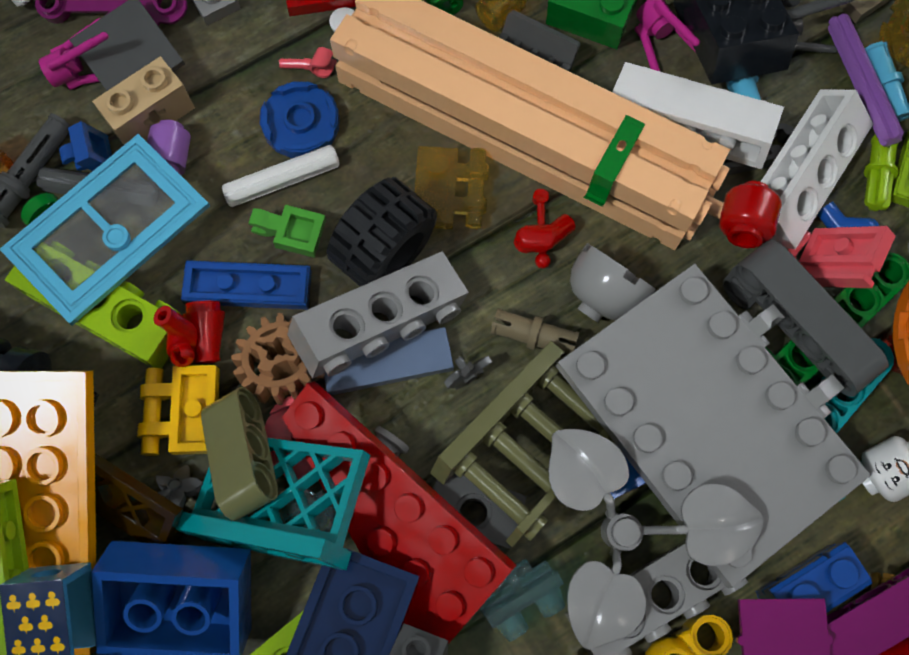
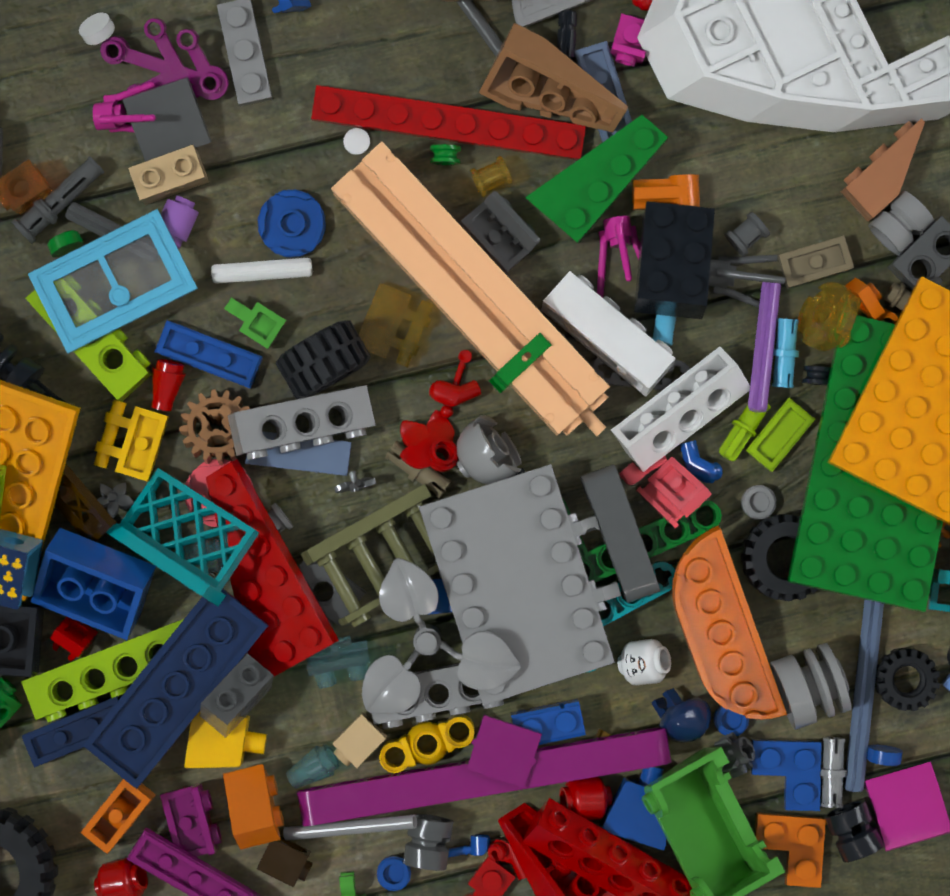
camera: 20 degrees right, 15 degrees up
blue tile [59,121,112,171] -> none
red arm [153,306,197,367] -> none
olive beam [201,387,278,521] -> none
coral hand [279,47,337,78] -> none
red head [719,181,782,248] -> none
none -> red plate [400,410,458,472]

